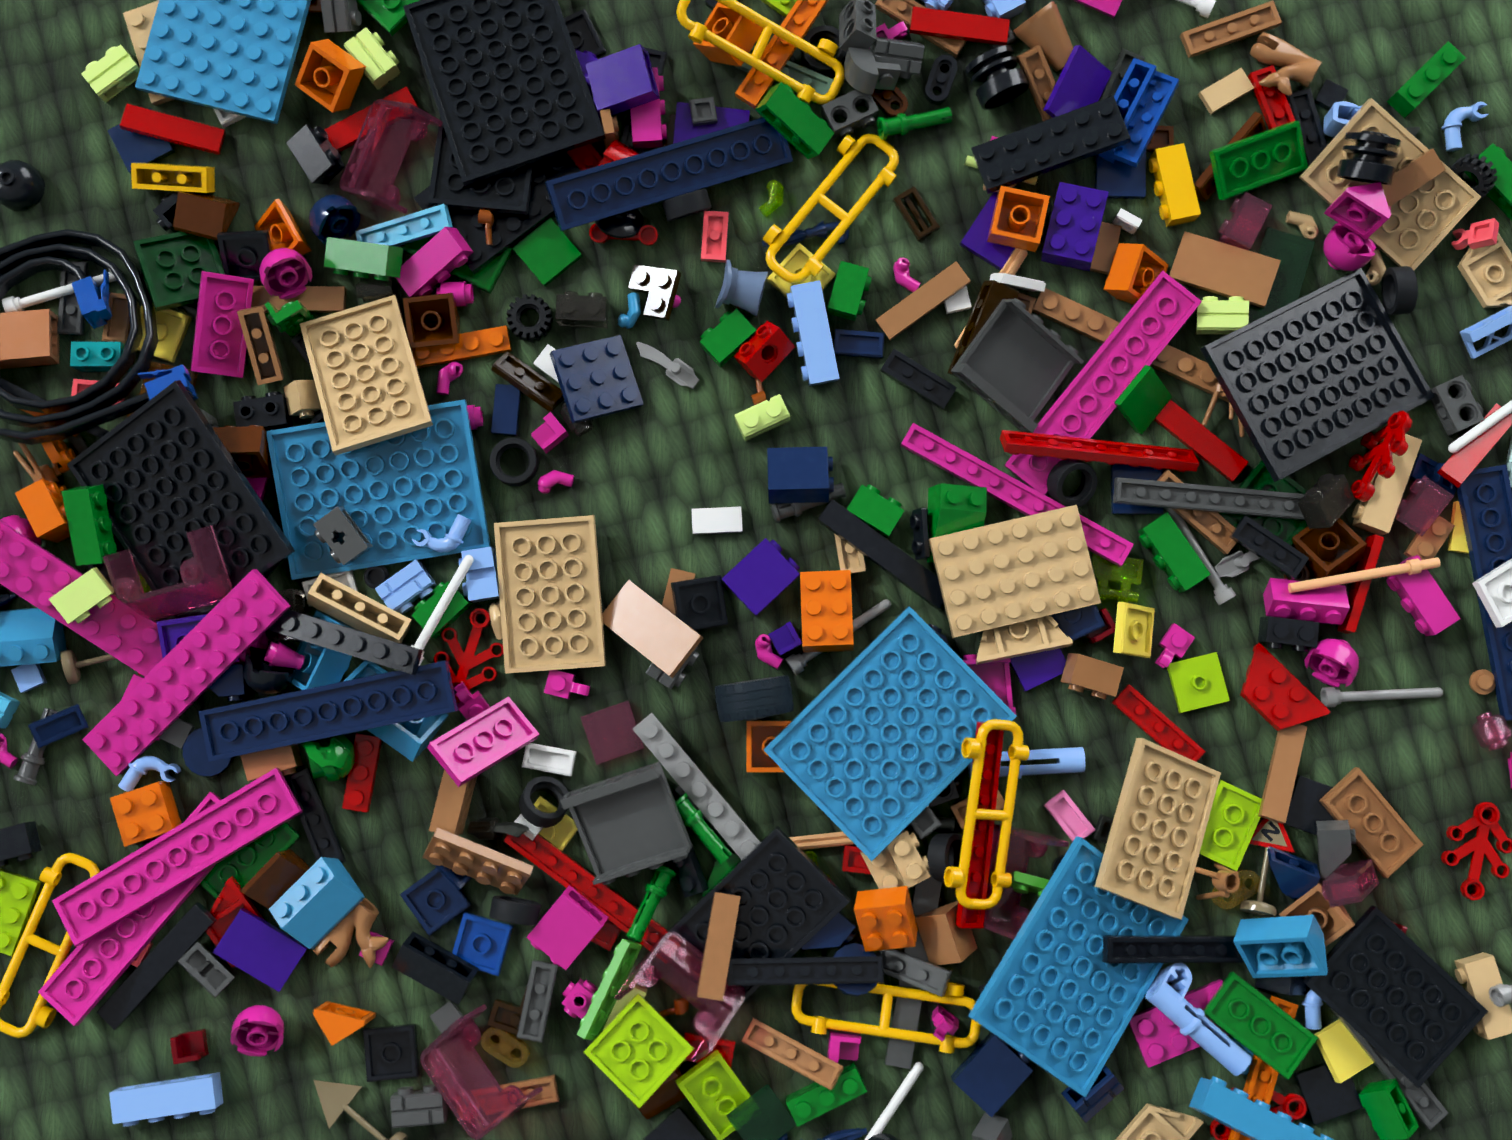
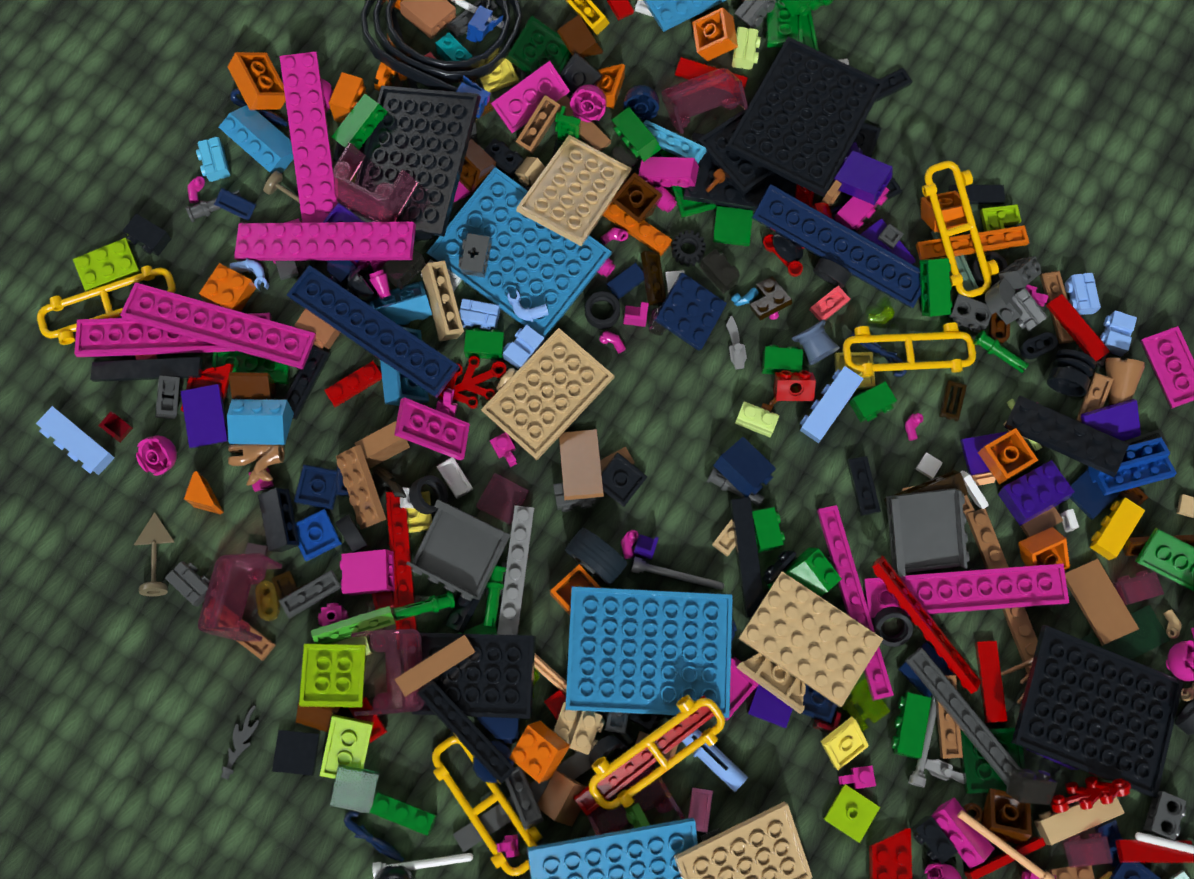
camera: 40 degrees right, 10 degrees down
light blue tile [11,664,47,693] -> none
medium nougat plant [13,443,62,484] -> none
yellowish green brick [49,567,116,624] -> none
medium nougat tile [102,293,130,344] -> none
black bracket [153,191,180,233] -> none
dark blue tile [183,727,233,776] -> none
black plate [268,609,423,675] -> none
brick [286,124,345,185] -> none
green helmet [300,734,355,782] -> none
black tile [363,1024,420,1082] -> none
black plate [364,565,390,589] -> none
white piece [411,555,474,666] -> none
dark orange hand [658,998,689,1017] -> none
white tile [692,507,743,535] -> none
dark purple brick [722,538,800,617] -> none
medium nougat tile [742,1018,844,1091] -> none
orange brick [800,570,854,653] -> none
dark pink panel [827,1031,861,1063] -> none
dark blue tile [834,329,884,359] -> none
medium nougat tile [876,261,971,341] -> none
medium nougat brick [1061,653,1124,700] -> none
red tile [1111,684,1206,762] -> none
green tile [1114,365,1172,435] -> none
yellowish green brick [1196,296,1249,335] -> none
black plate [1230,515,1309,580] -> none

